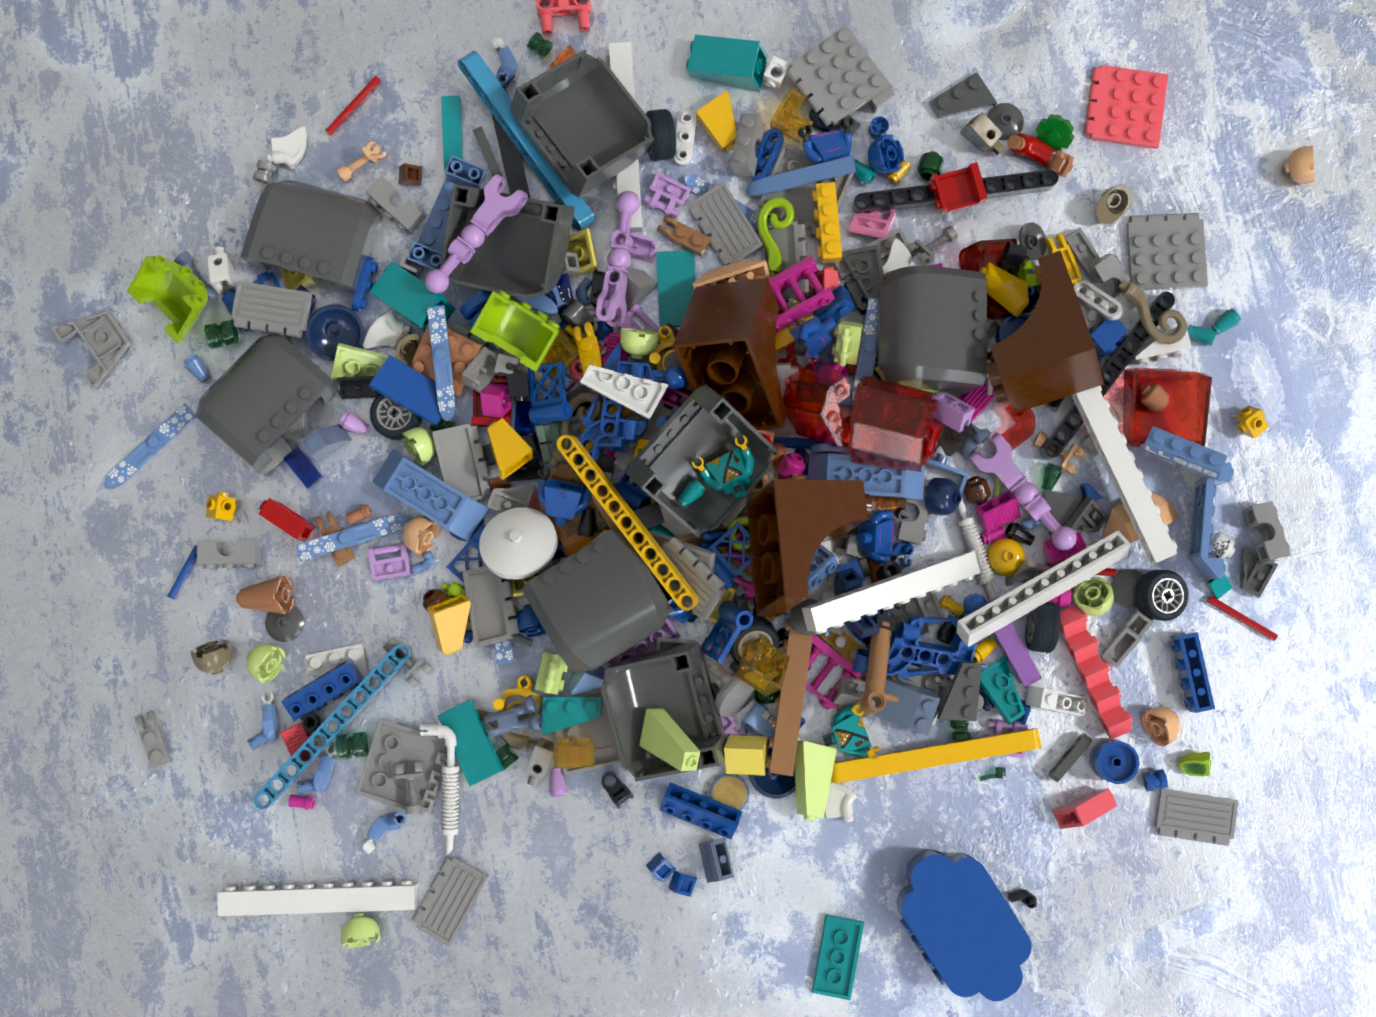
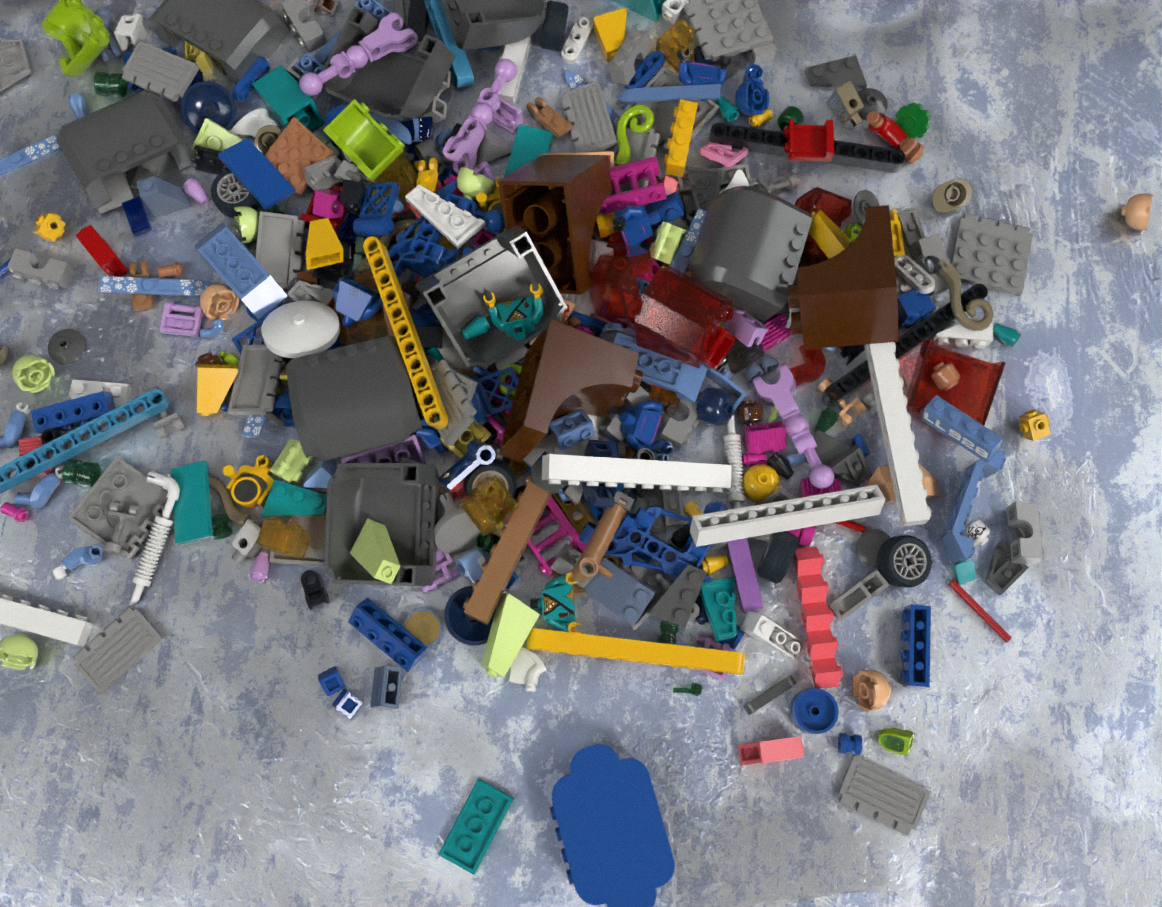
camera: 20 degrees right, 10 degrees down
nougat cone [236,576,294,615] -> none
medium blue piece [427,305,456,421] -> none
sand blue piece [483,695,542,737] -> none
light yellow slope [567,229,598,277] -> none
black cone [577,509,596,537] -> none
lavender plate [643,172,691,218] -> none
light yellow slope [724,735,769,776] -> none
black piece [997,242,1028,276] -> none
black arm [1008,889,1037,909] -> none
yellowish green cylinder [1073,577,1114,616] -> none
coral hinge [1084,65,1168,149] -> none
teal cone [1211,308,1241,335] -> none

